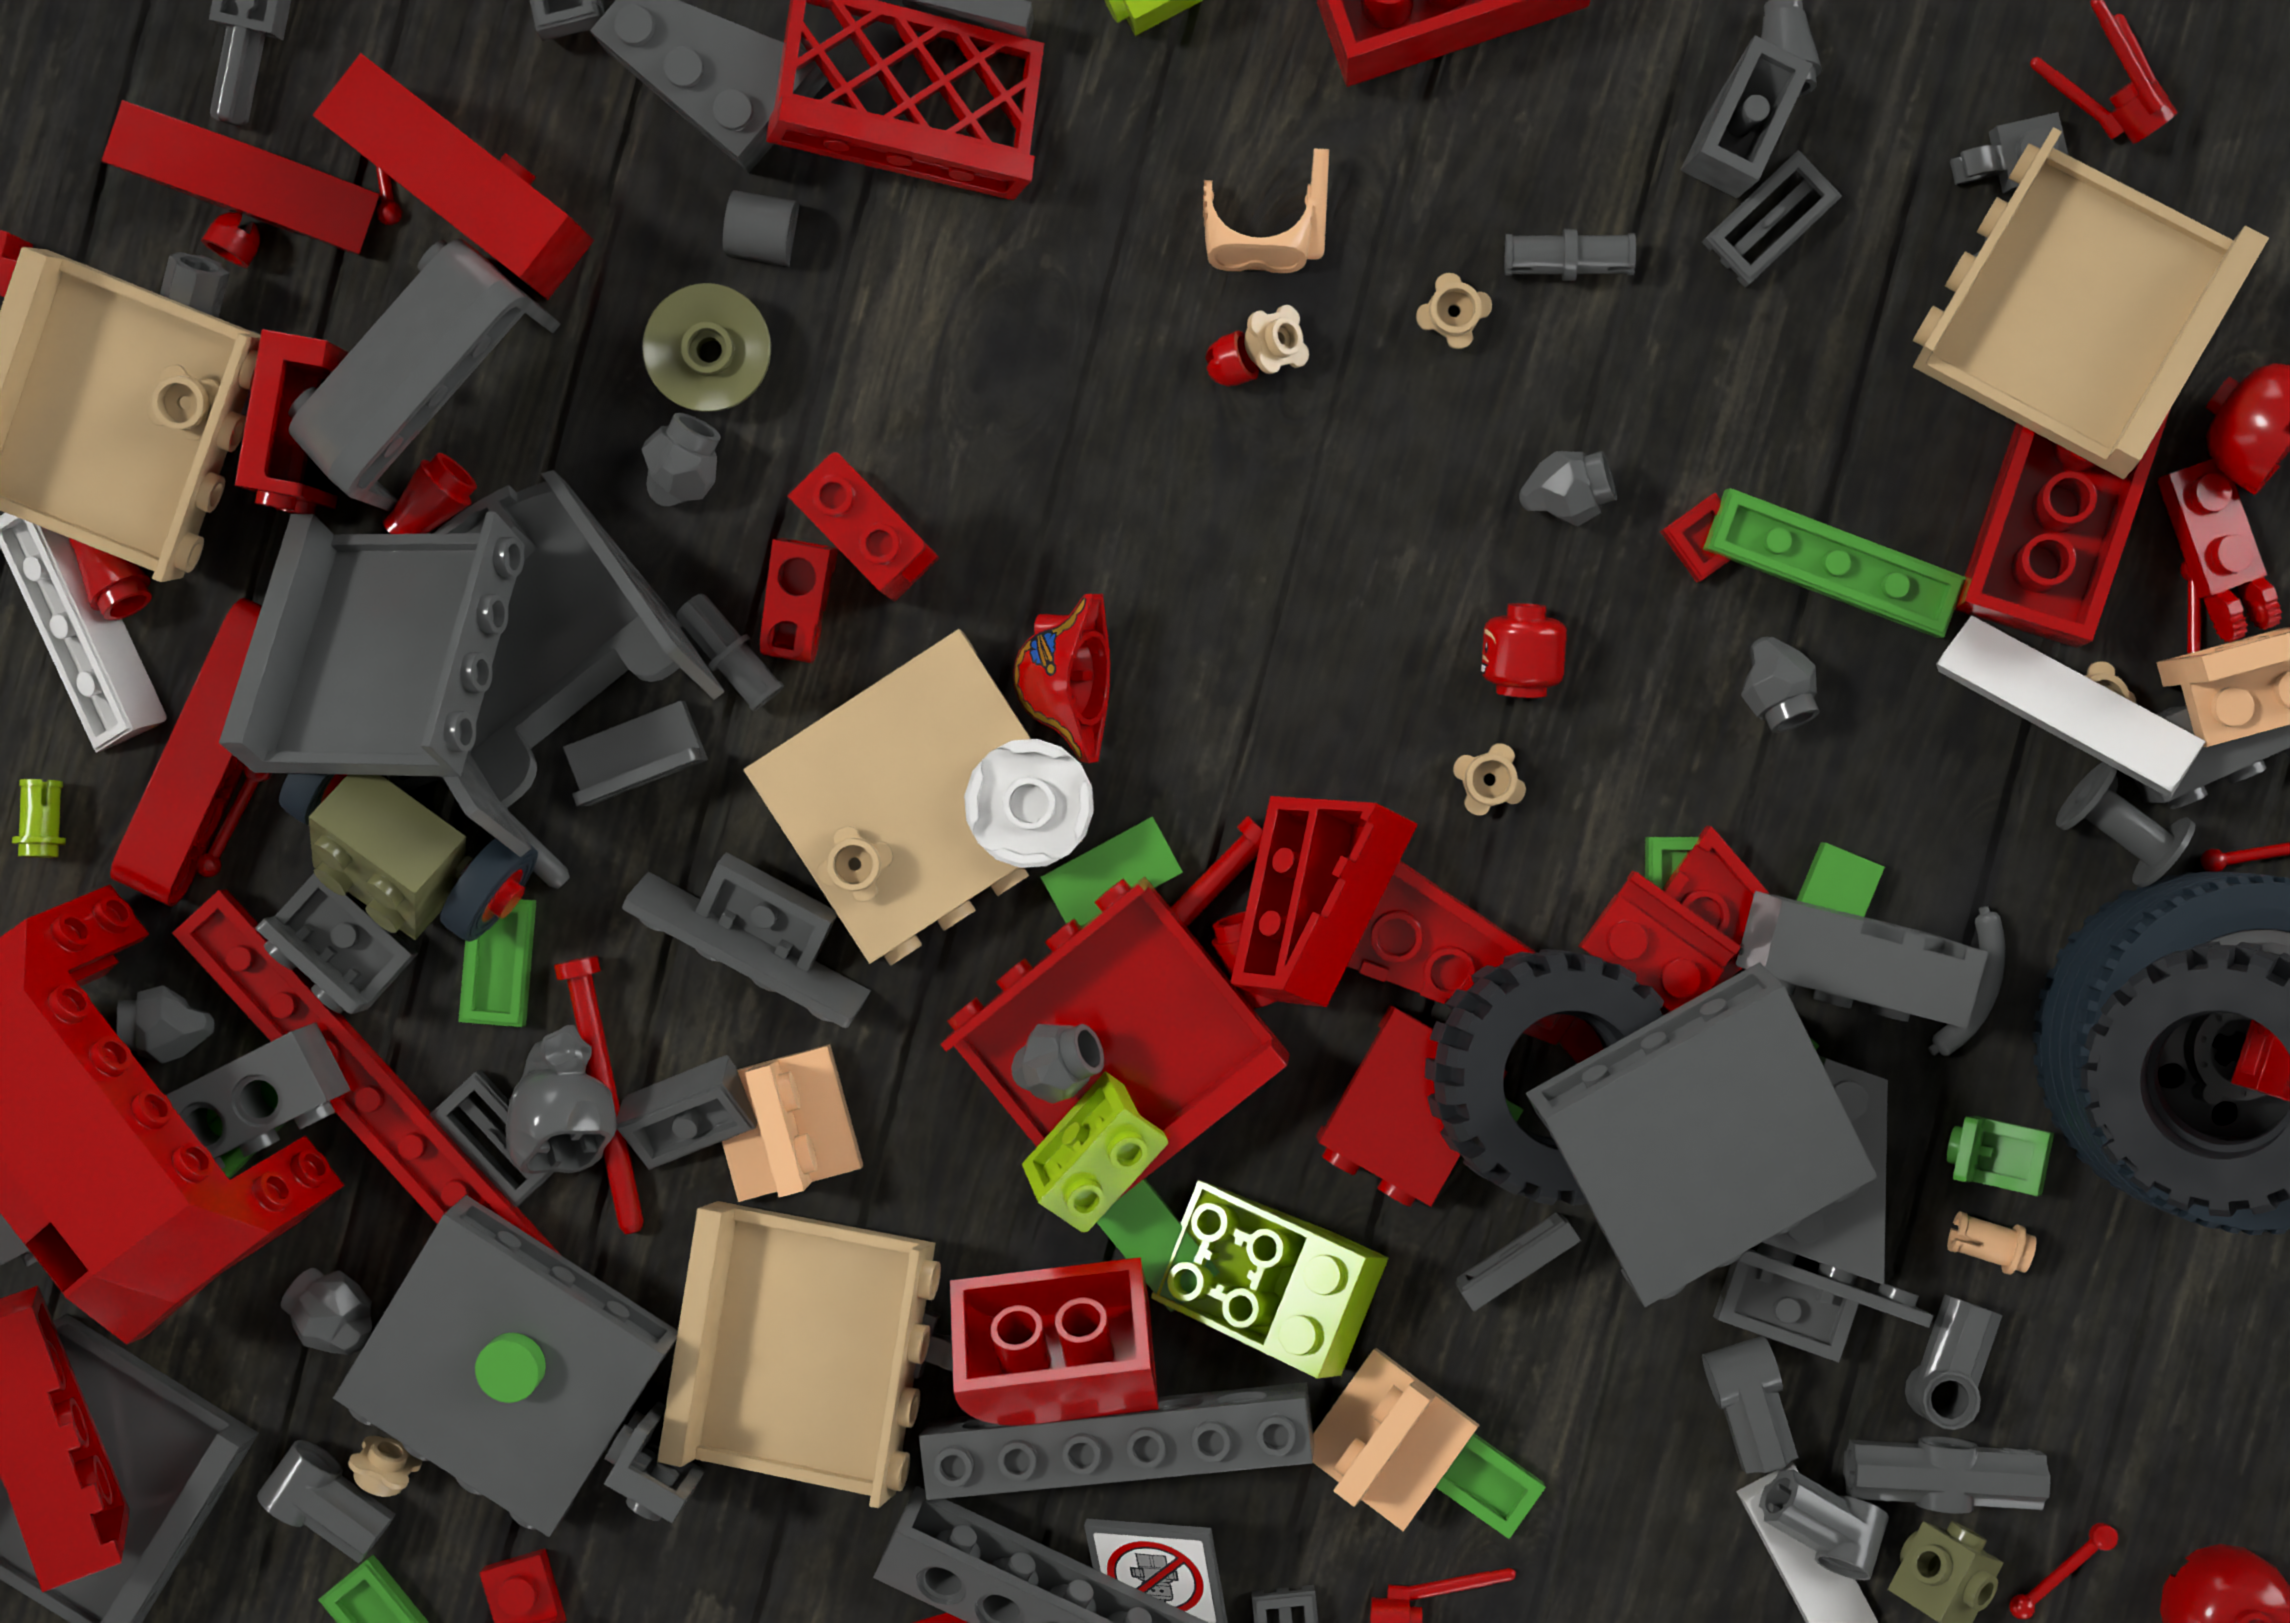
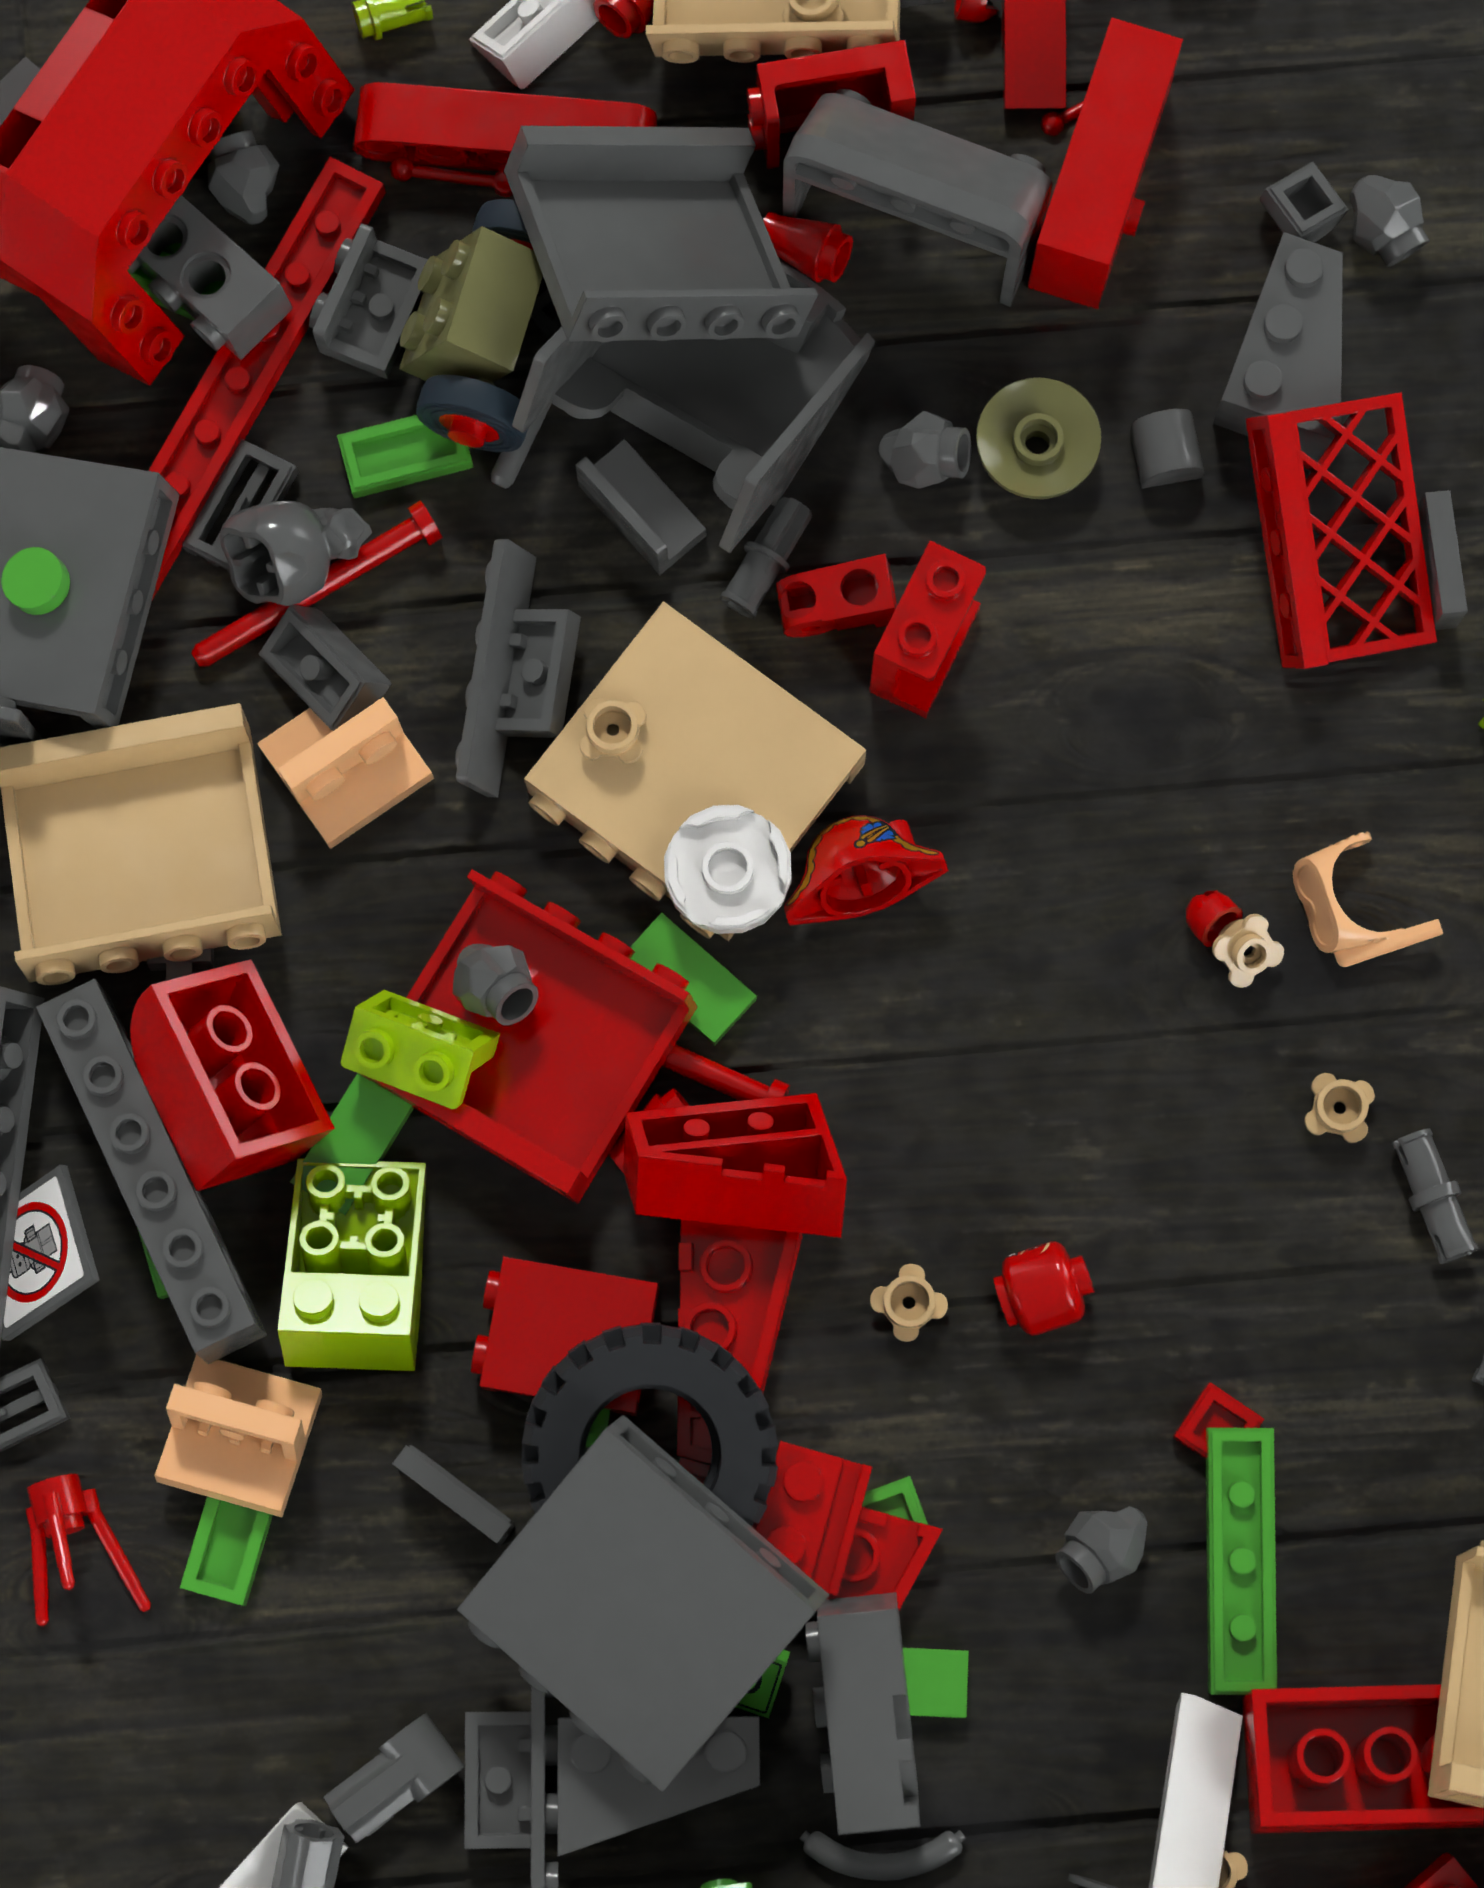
camera: 70 degrees right, 10 degrees down
dark grey rock [1519,451,1617,527] -> none

